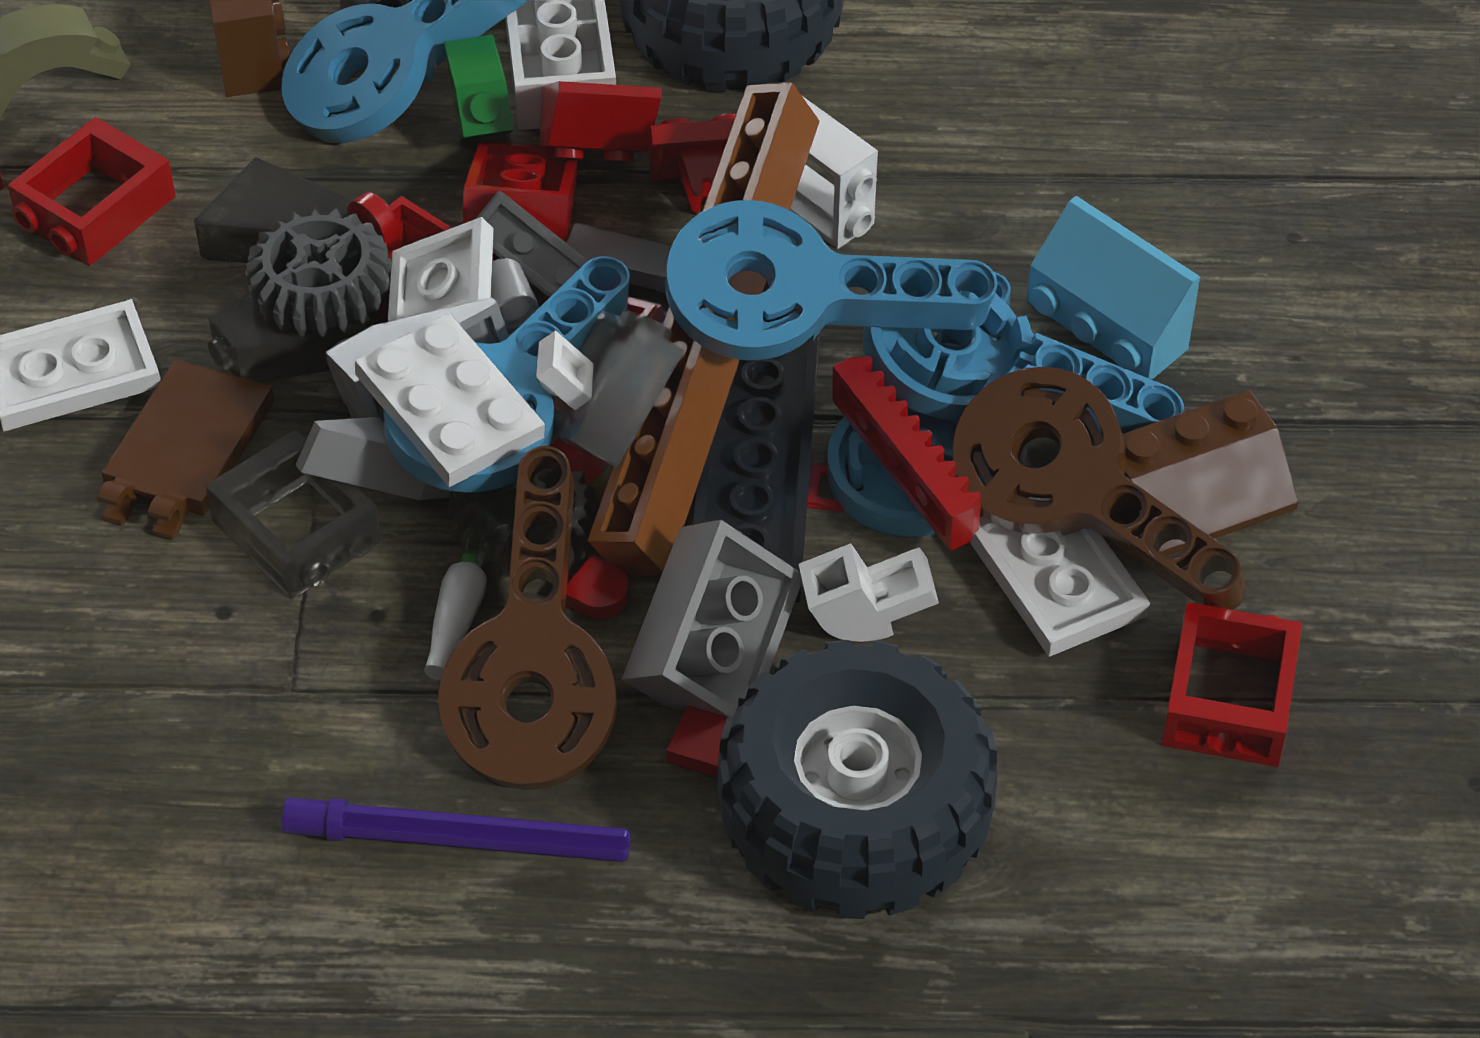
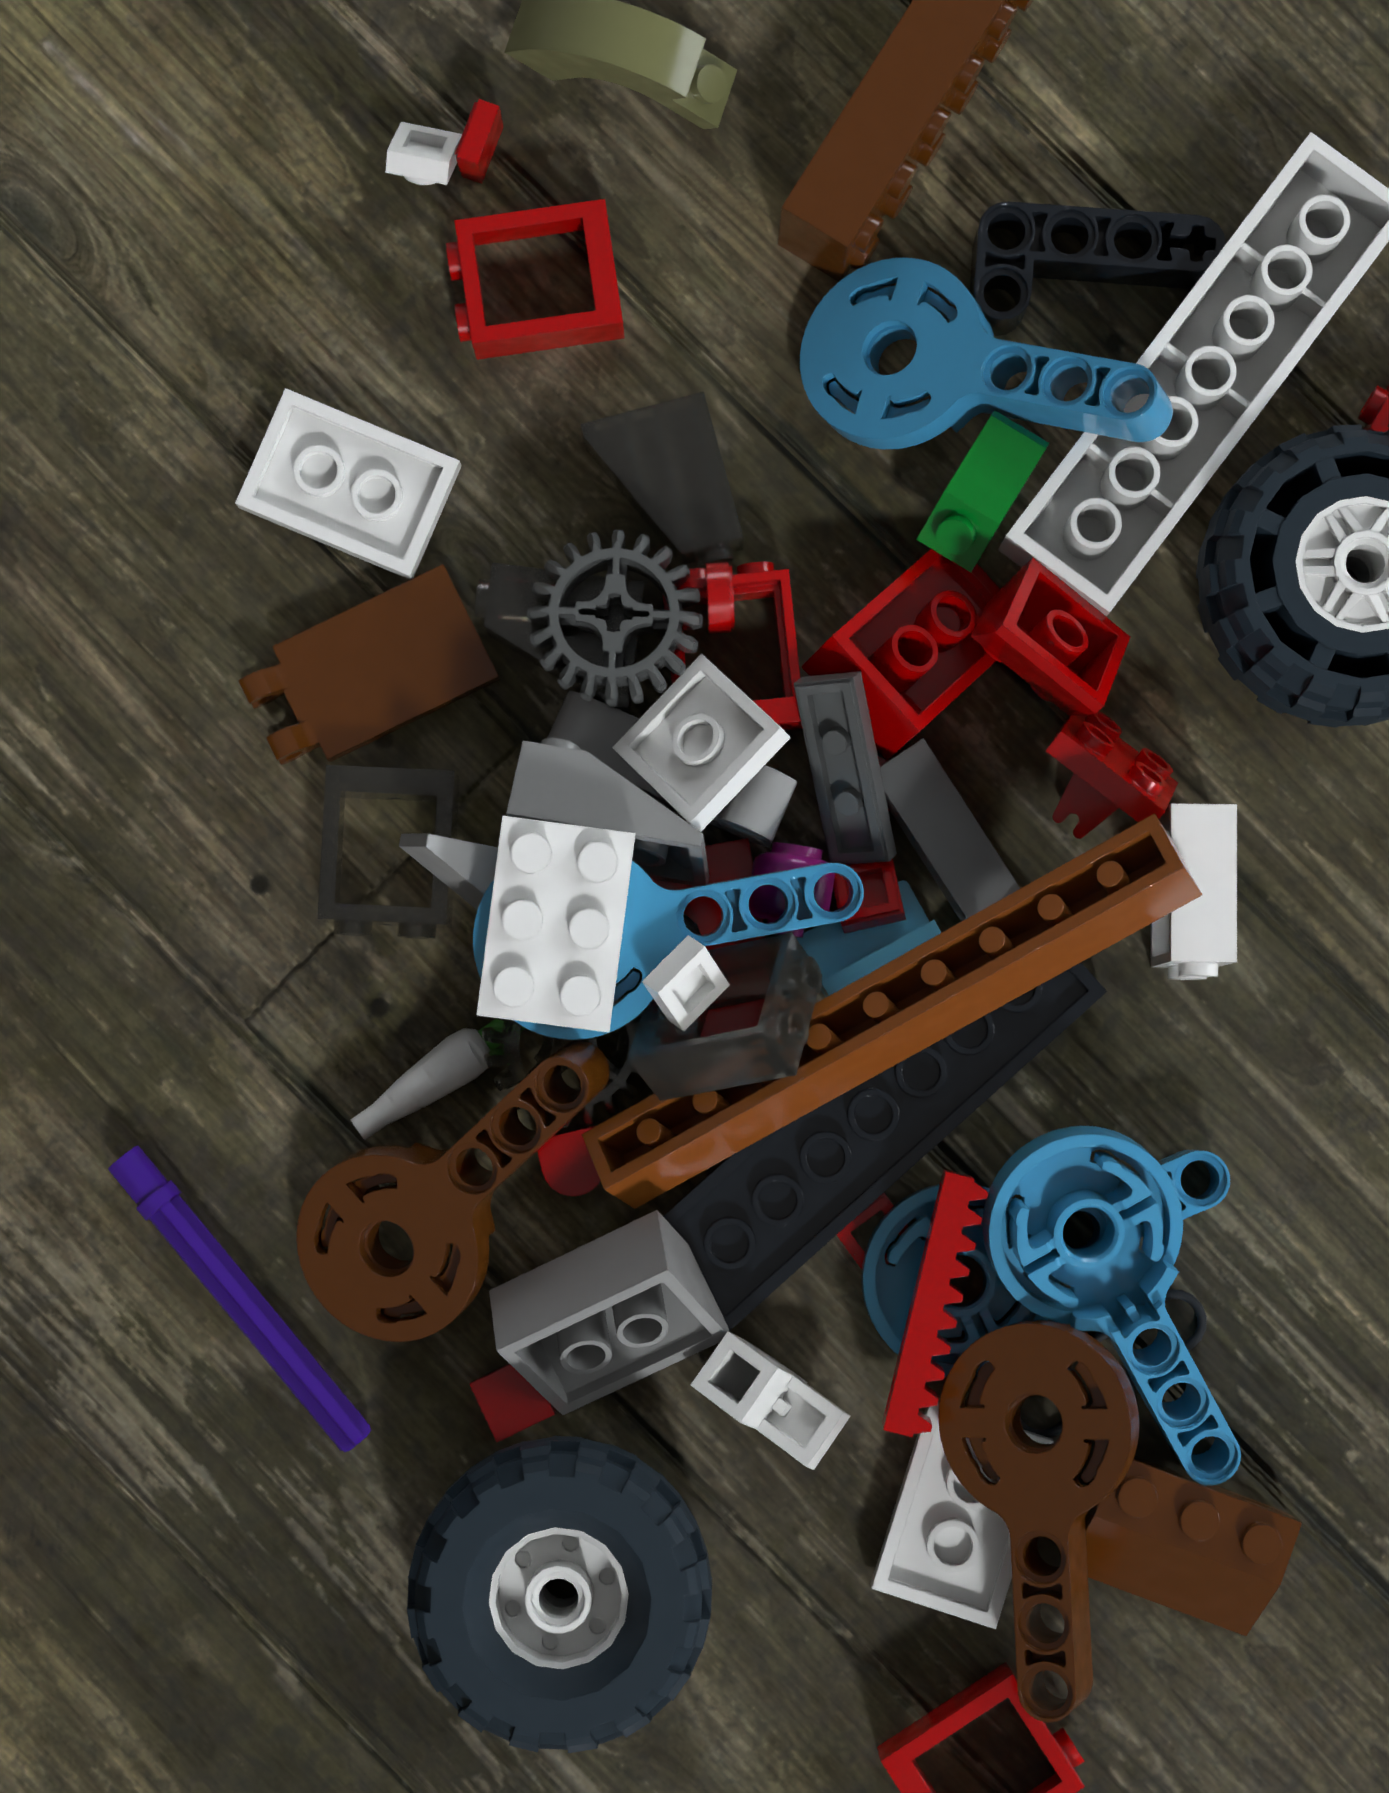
camera: 45 degrees right, 35 degrees up
dark azure beam [665,200,997,360] -> none
medium azure slope [1027,196,1200,380] -> none

